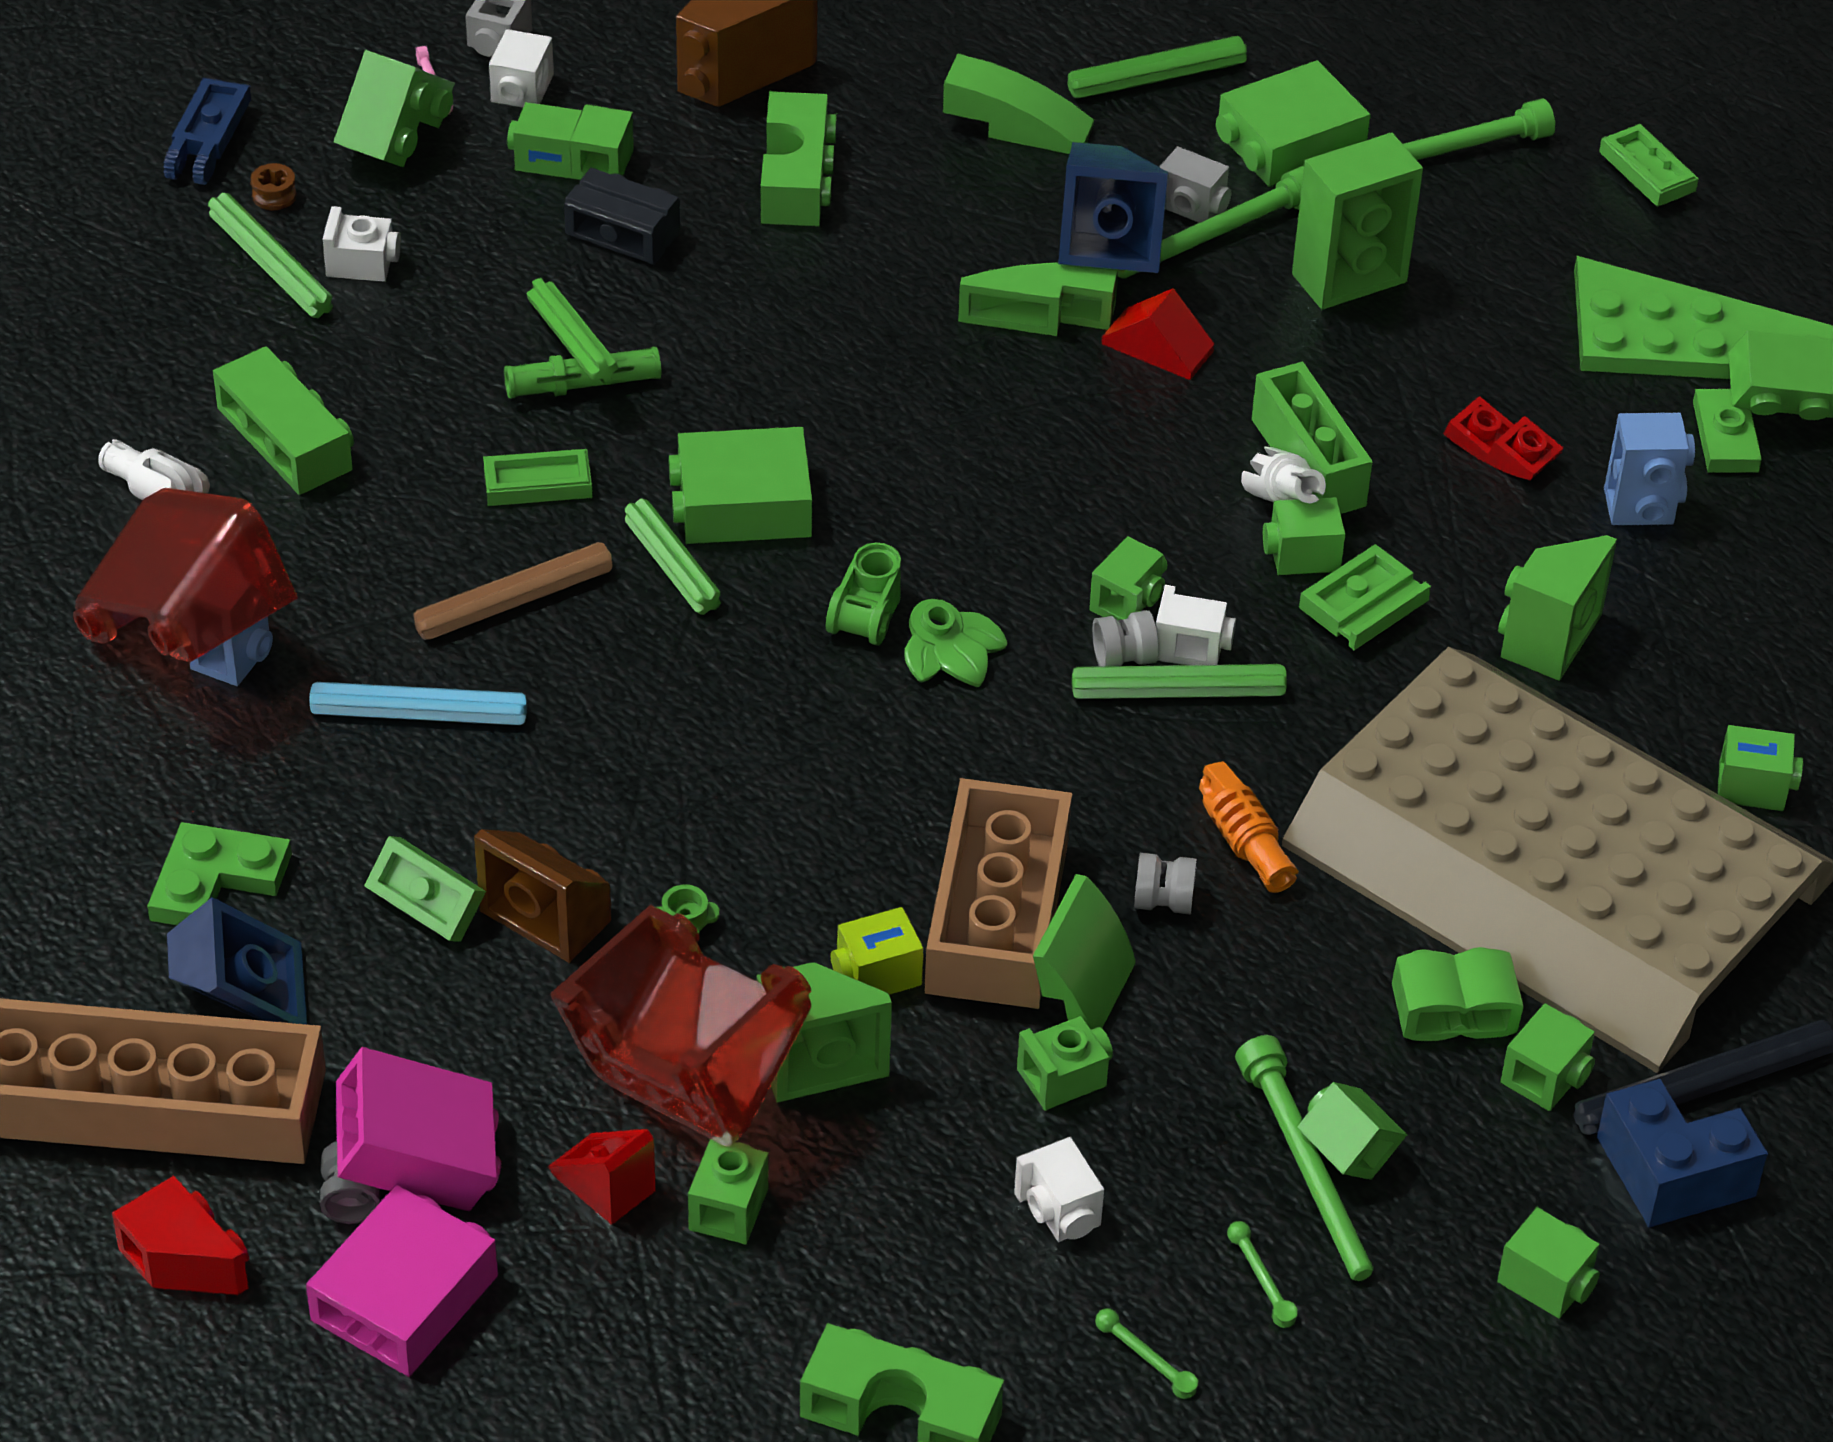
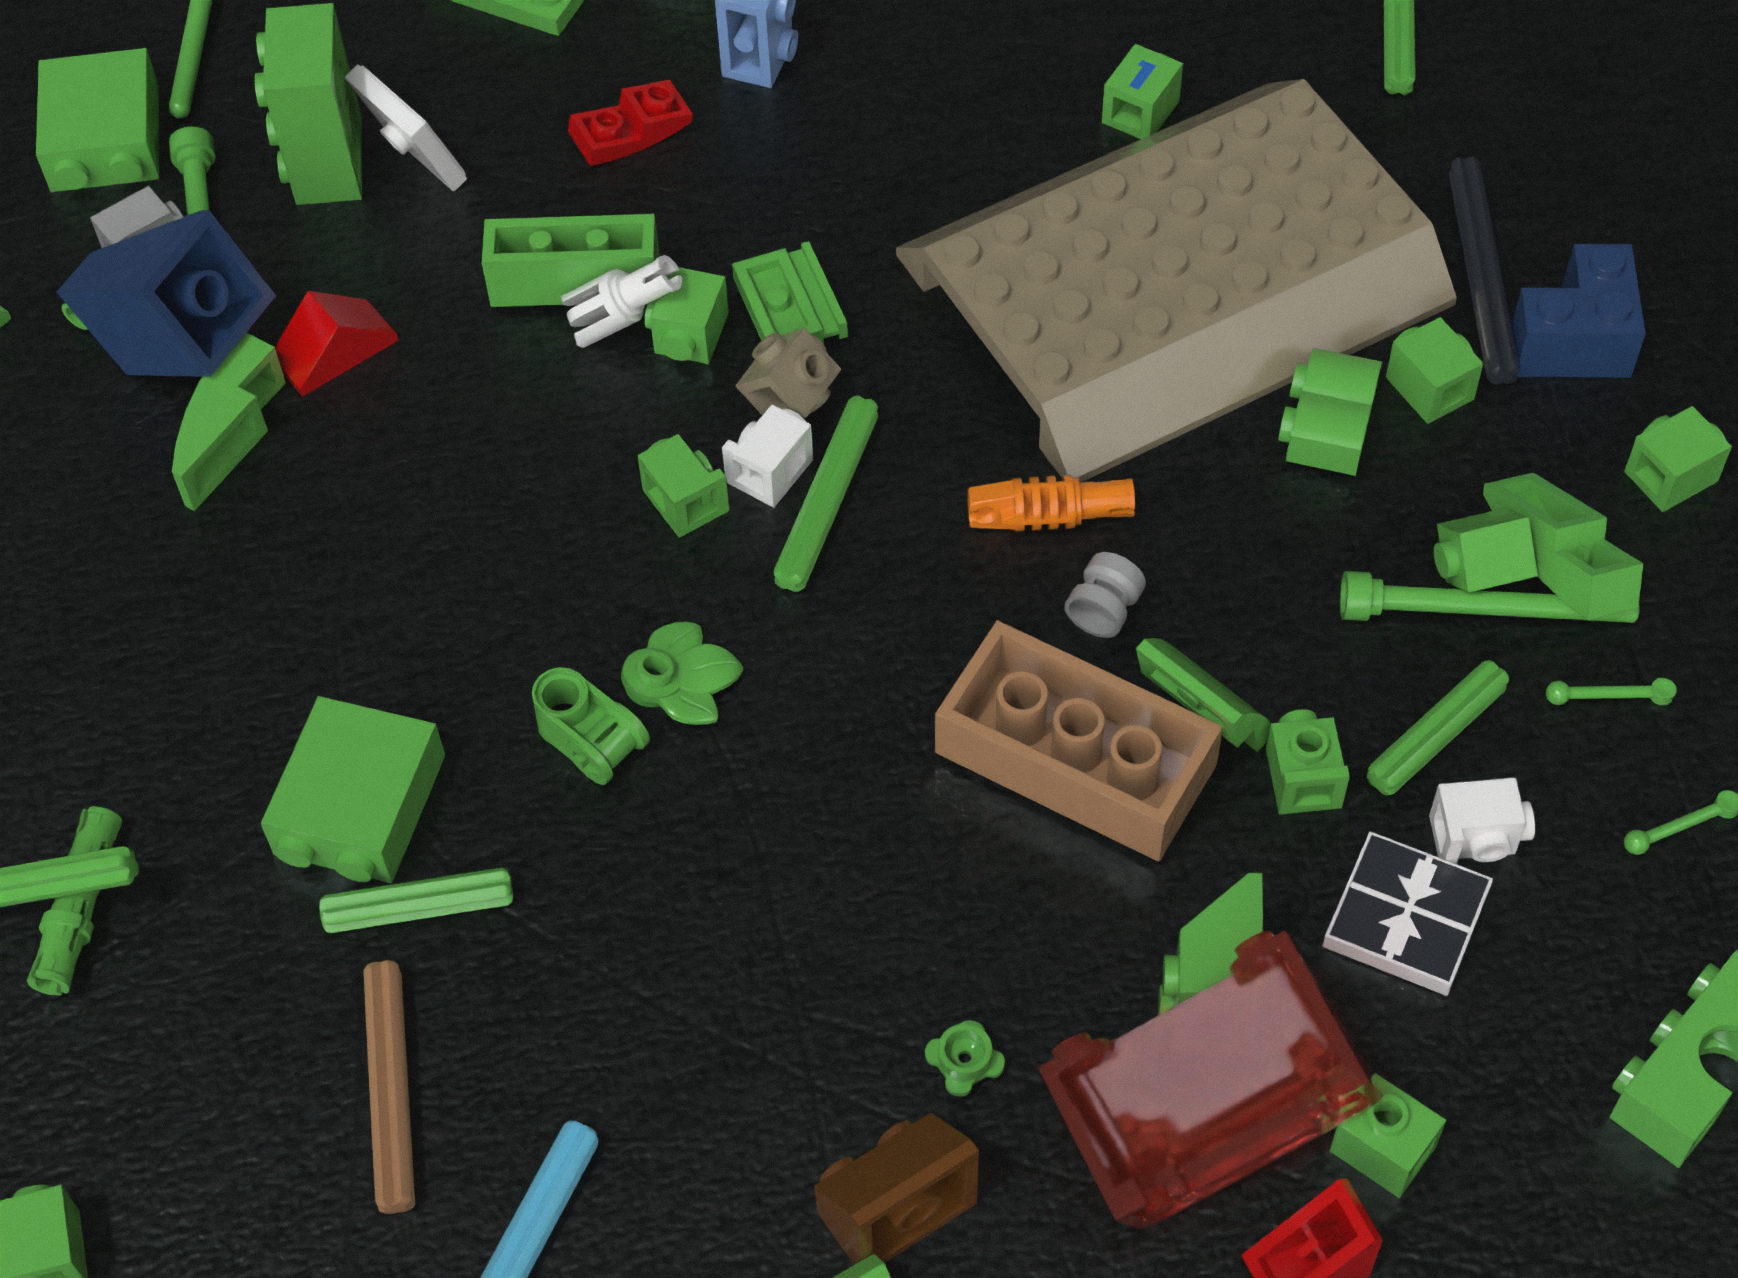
camera: 65 degrees left, 10 degrees up
bright green tile [483,449,592,506] -> none
lime brick [831,907,923,994] -> none
light grey wheel [1092,610,1159,666] -> none
bright green slope [1498,535,1617,681] -> none
none -> white plate [344,65,467,192]
none -> dark tan brick [736,328,841,418]
none -> black tile [1322,832,1493,996]
none -> bright green axle [1367,660,1509,795]
none -> bright green slope [1483,473,1643,620]

